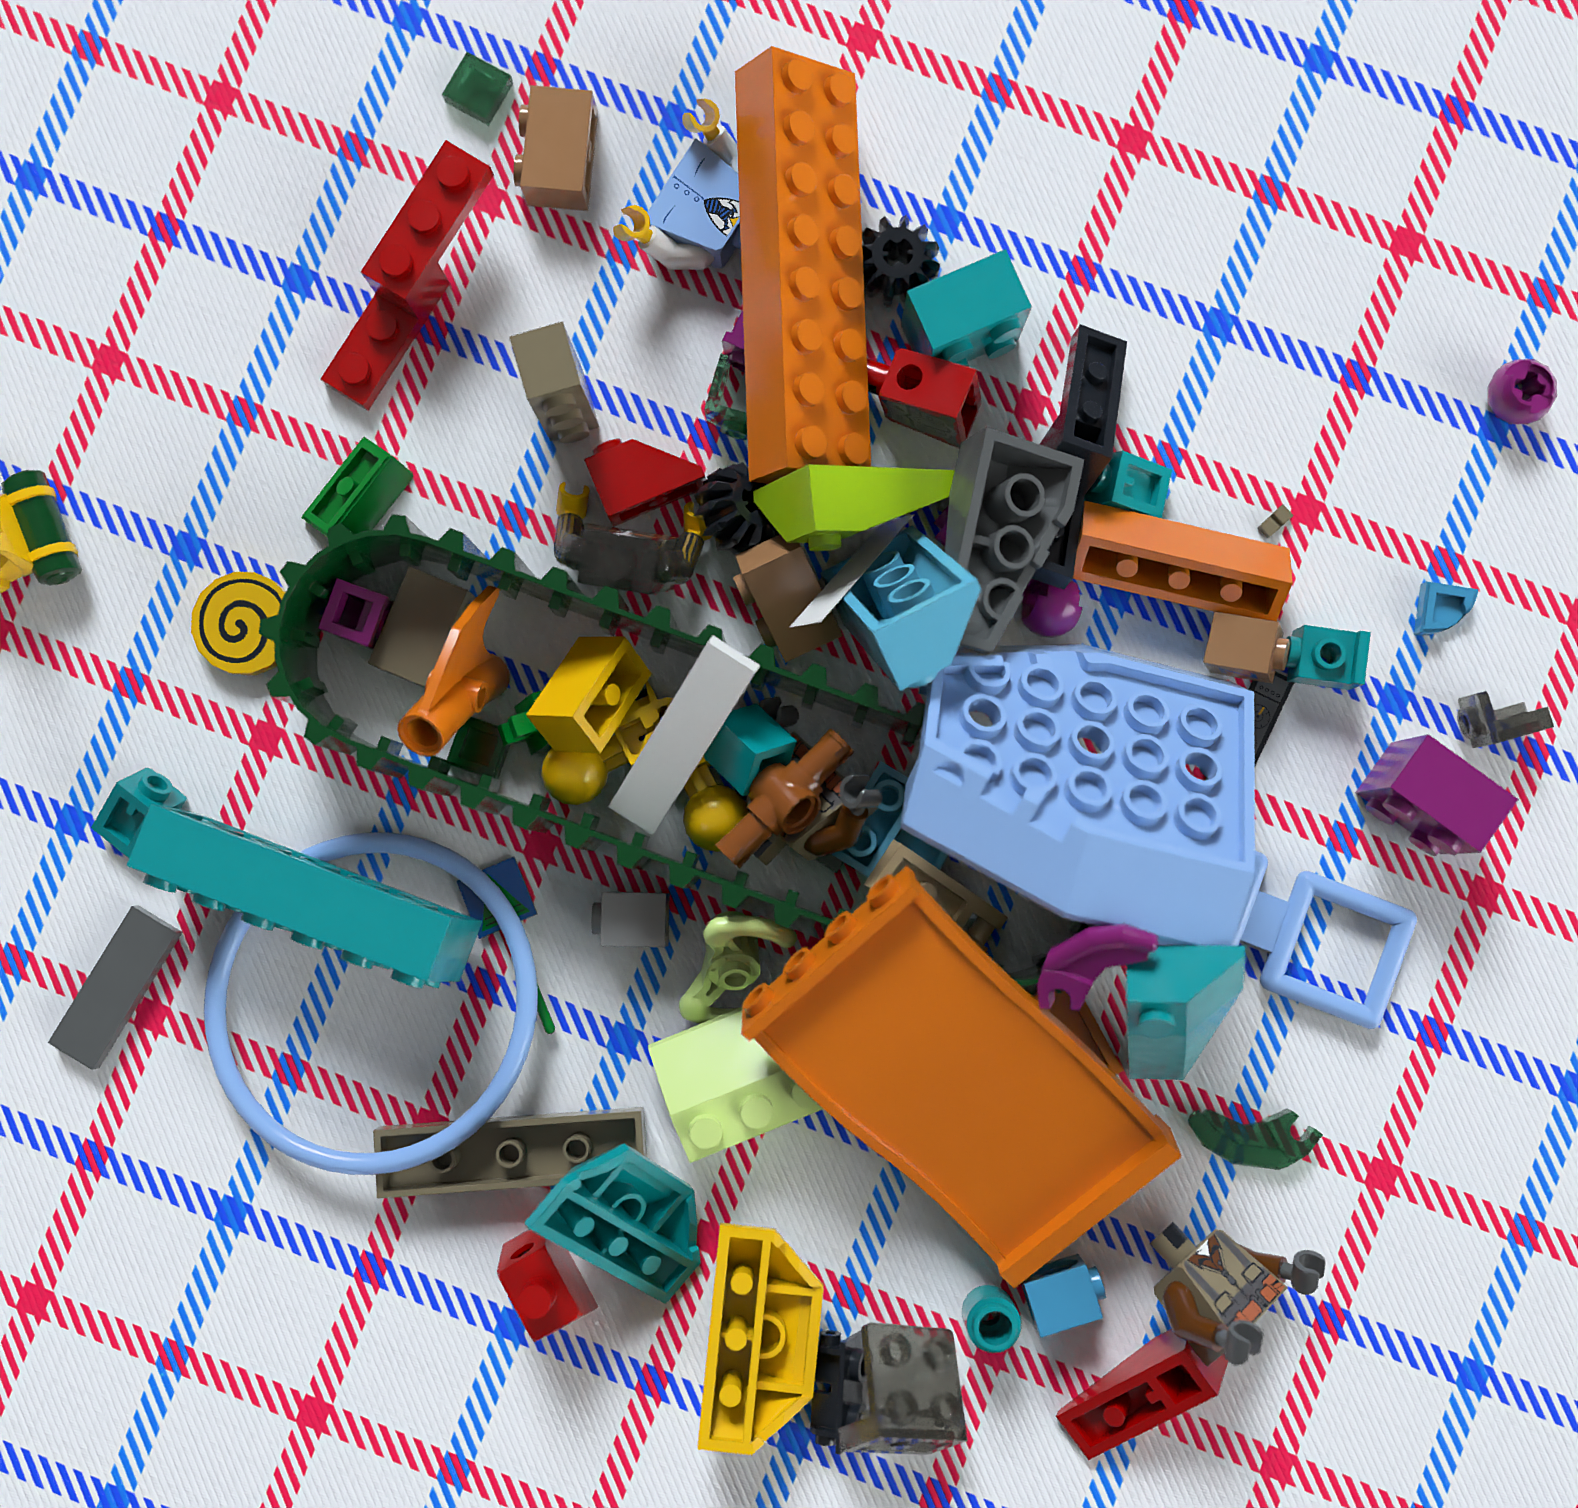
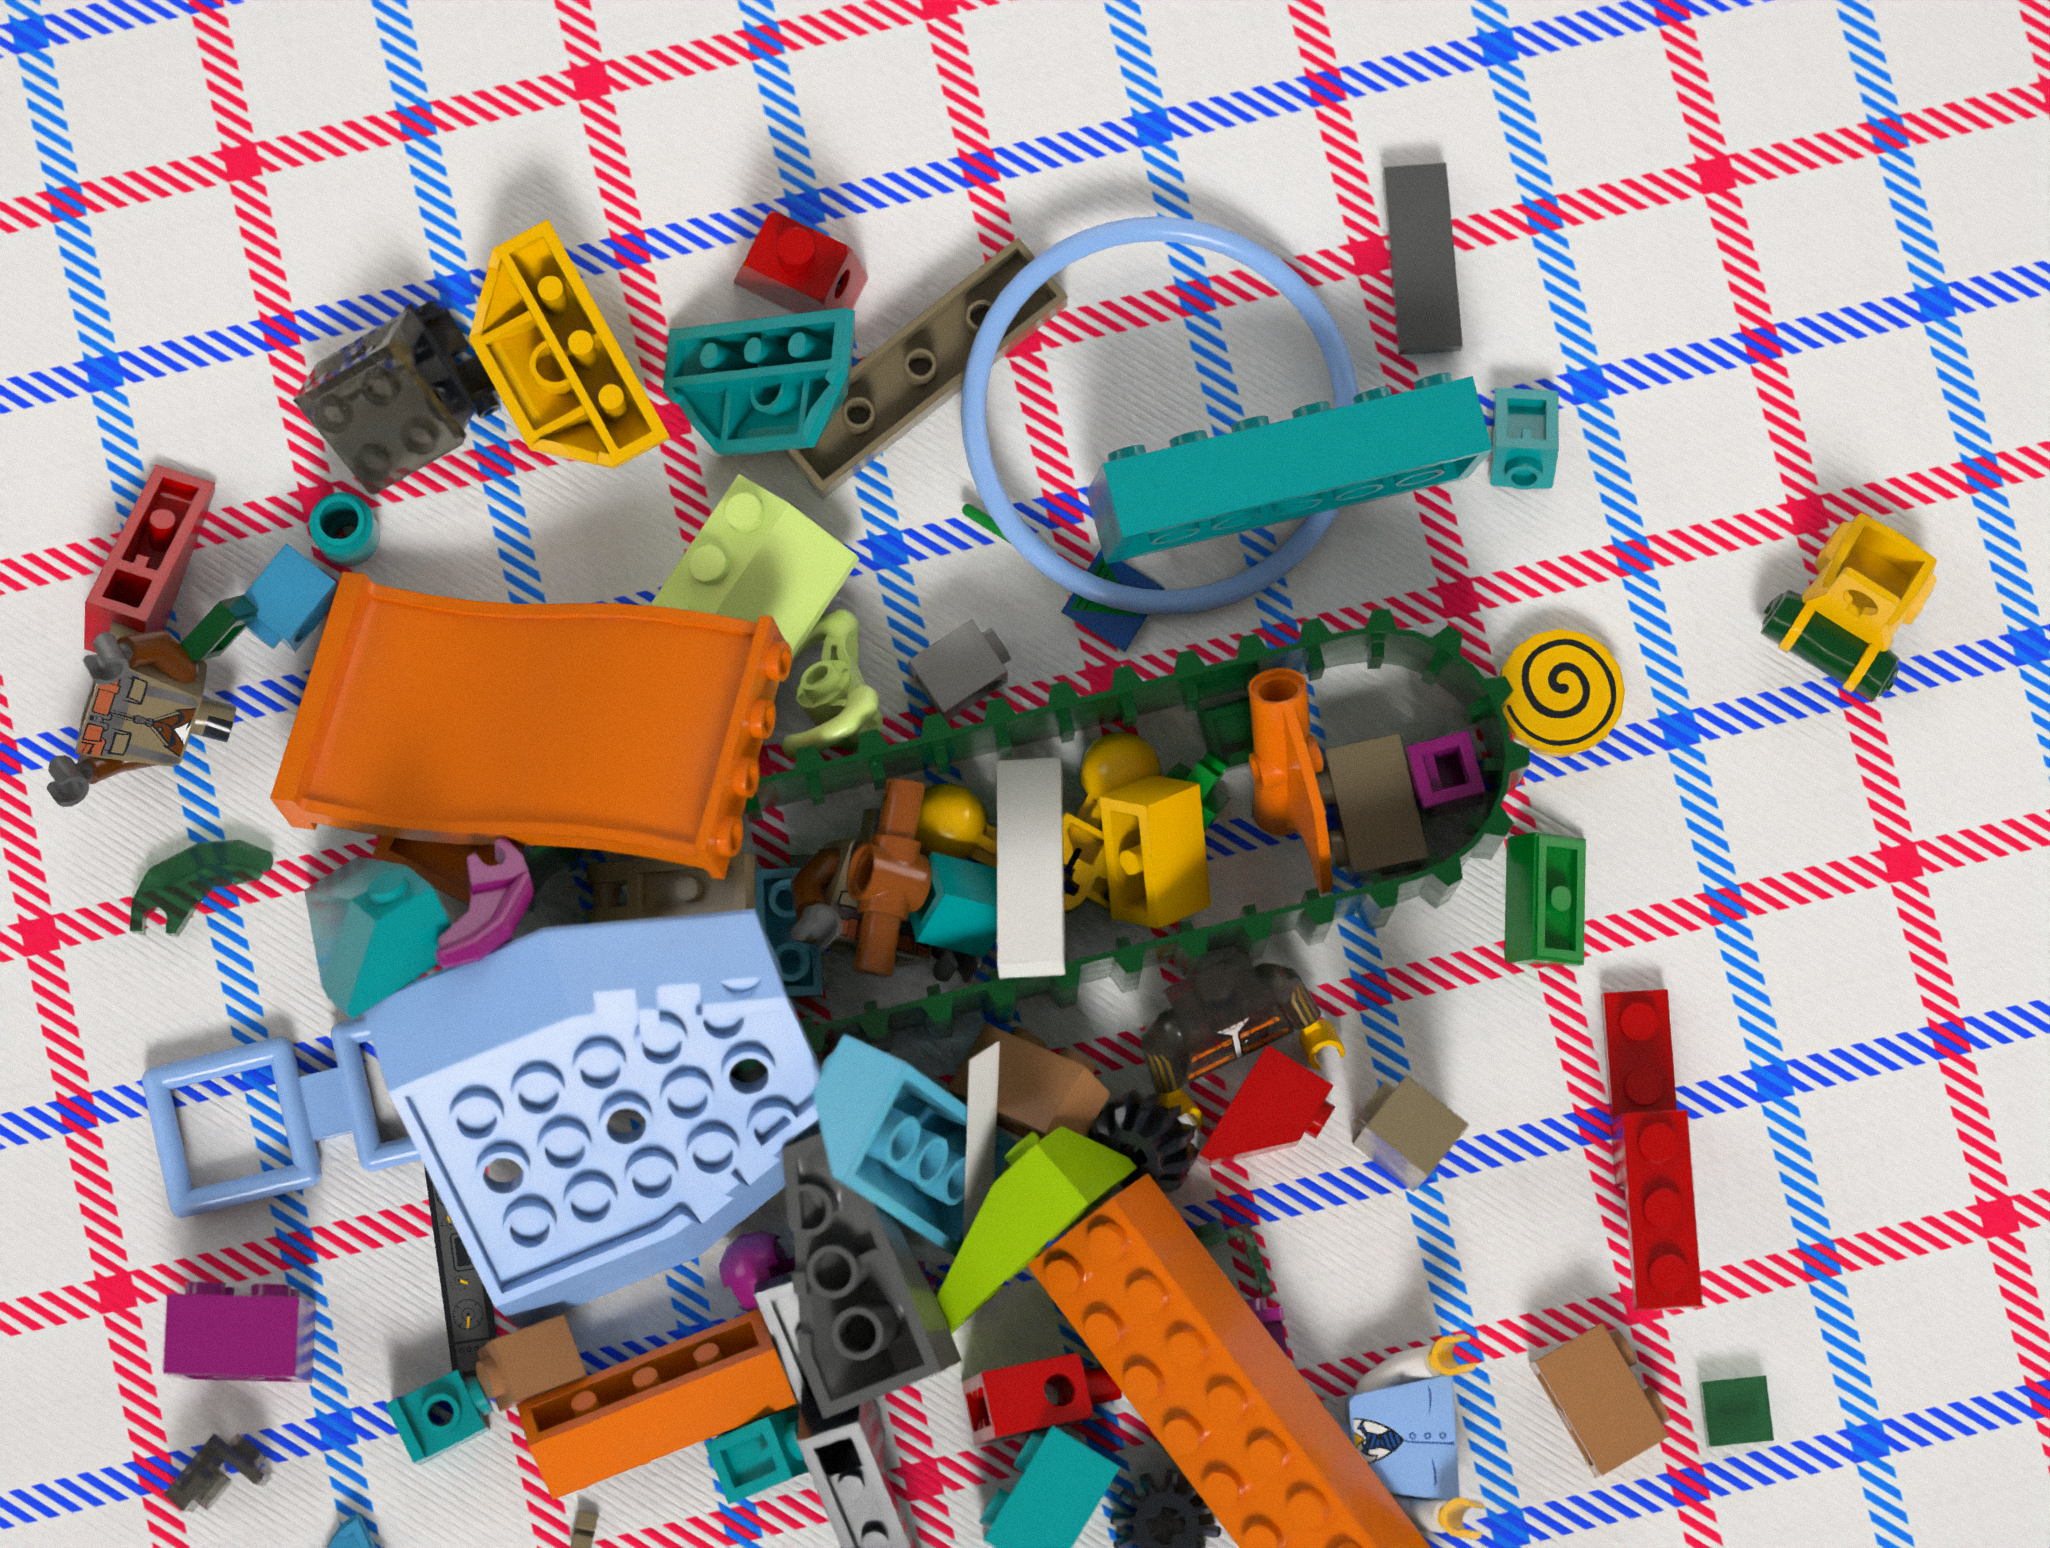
camera: 140 degrees right, 5 degrees down
none -> dark green tile [180,595,259,662]

